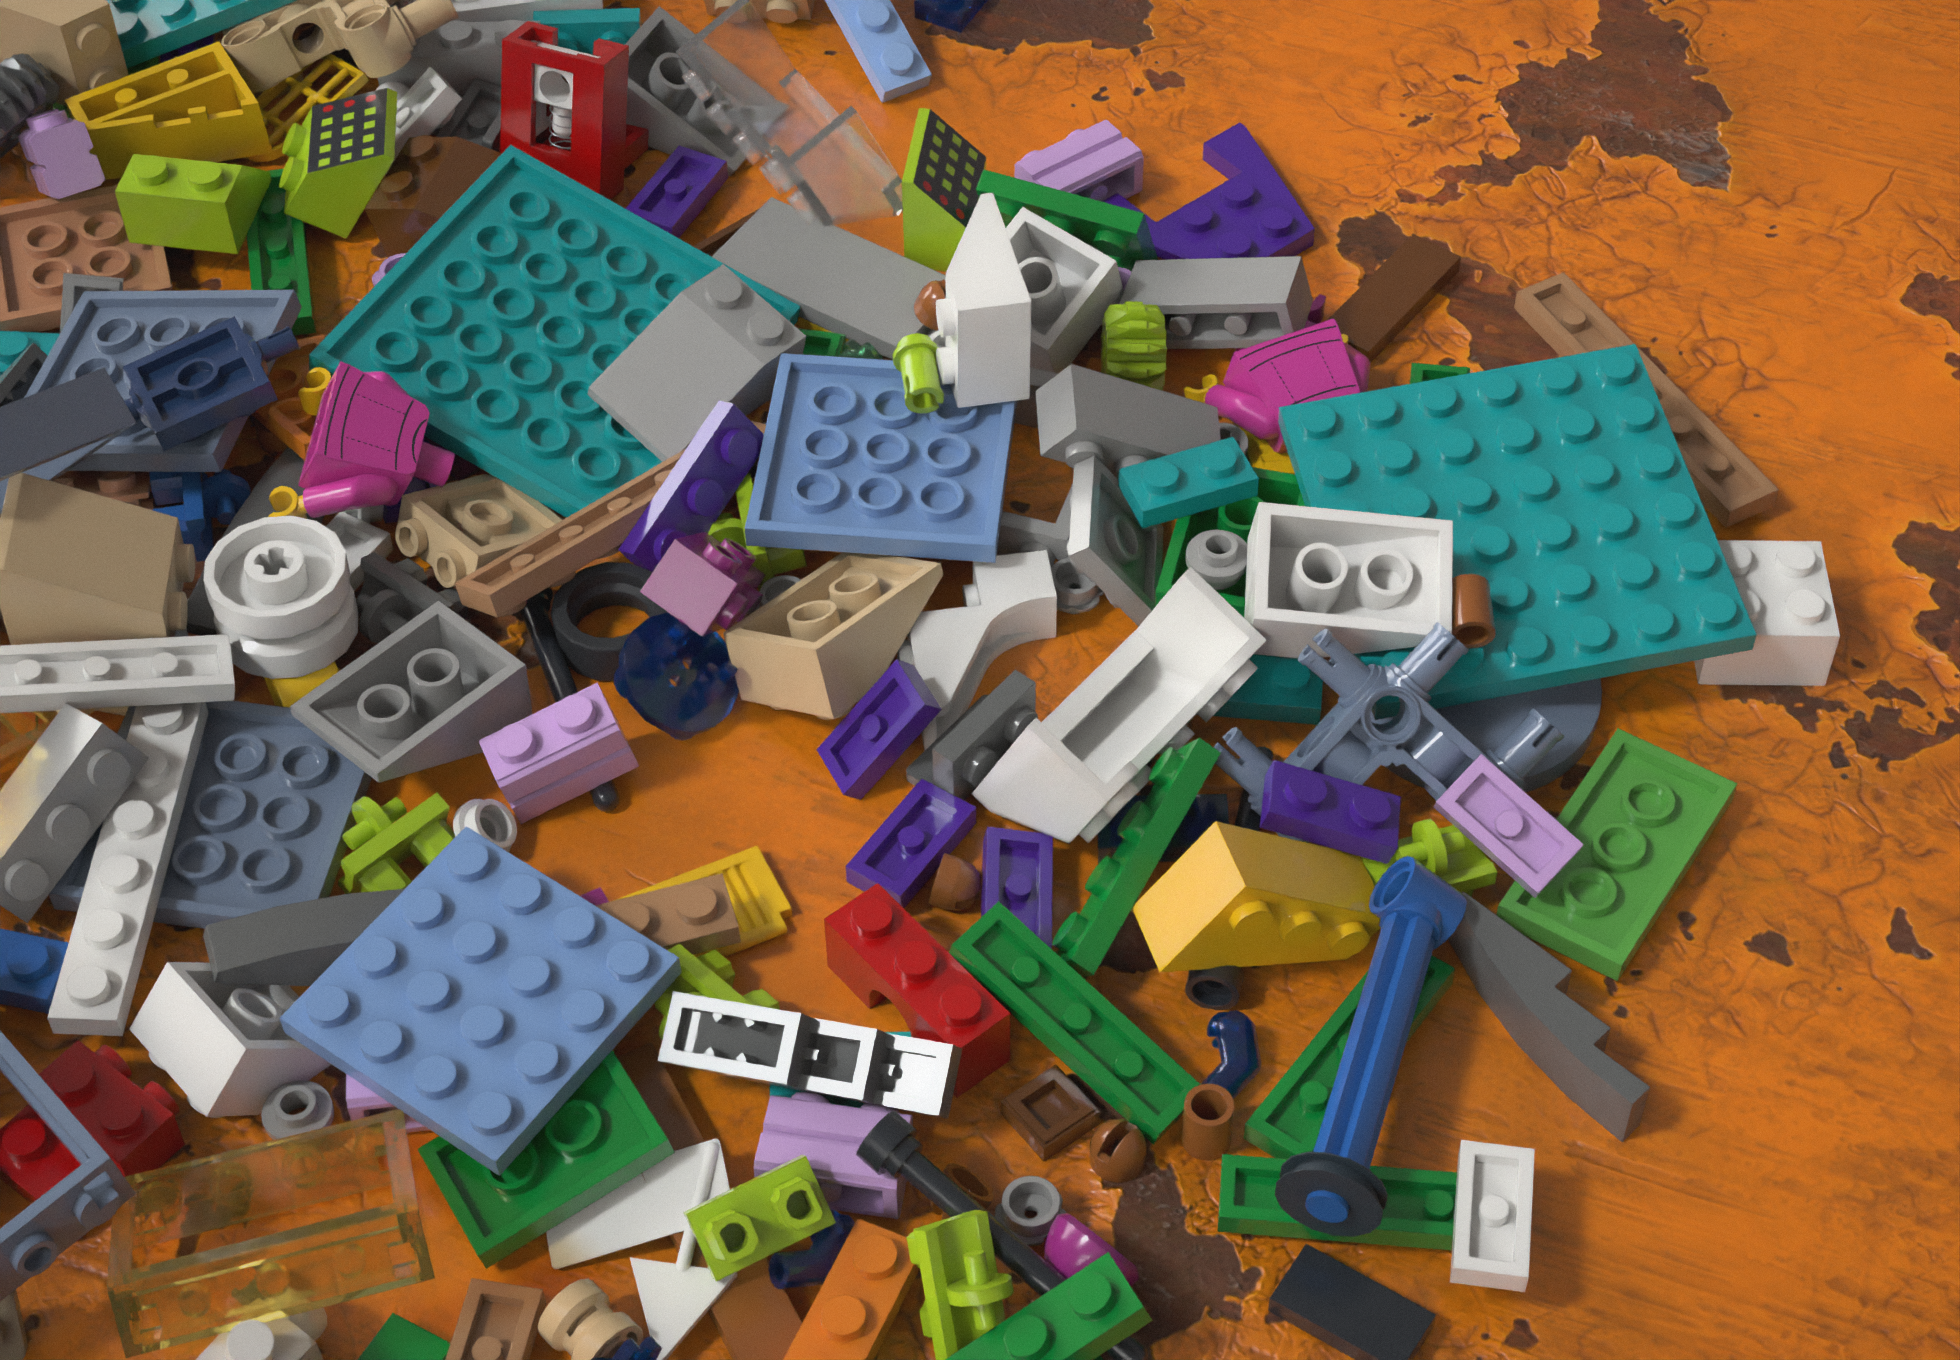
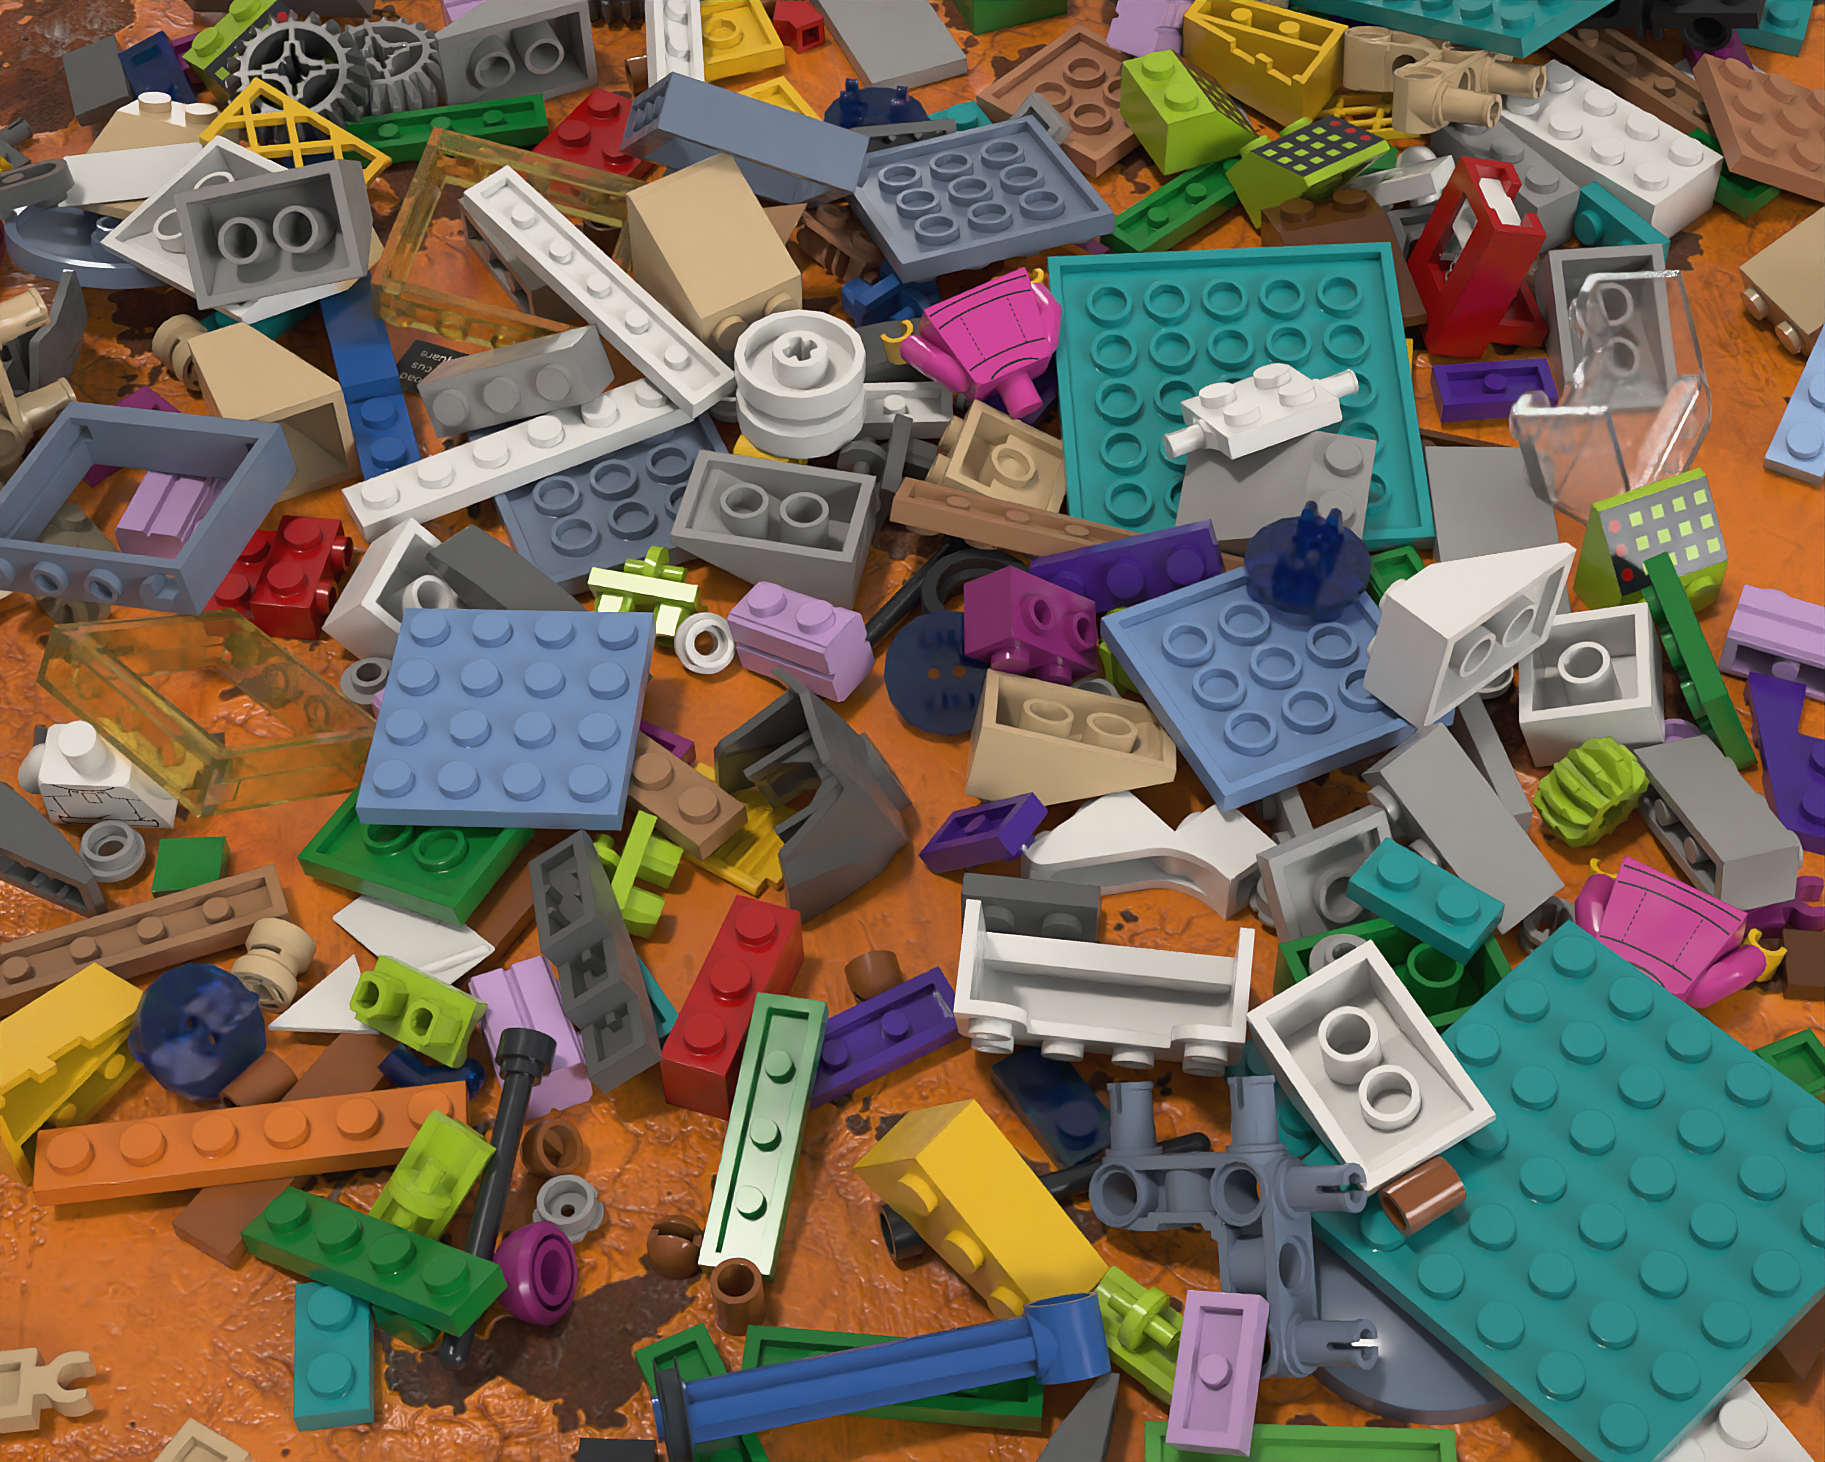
camera: 60 degrees right, 0 degrees up
dark blue plate [123,316,300,451] -> none
dark purple plate [845,779,976,908] -> none
lime pin [893,333,944,414] -> none
reddish brown tile [1001,1065,1100,1161] -> none
green plate [1052,737,1221,978] -> none
clear blue arm [1201,1010,1262,1100] -> none
dark purple plate [1260,760,1401,864] -> none
none -> dark grey piece [714,666,913,925]
none -> white plate [1162,363,1359,460]
none -> clear blue plate [1243,500,1372,623]

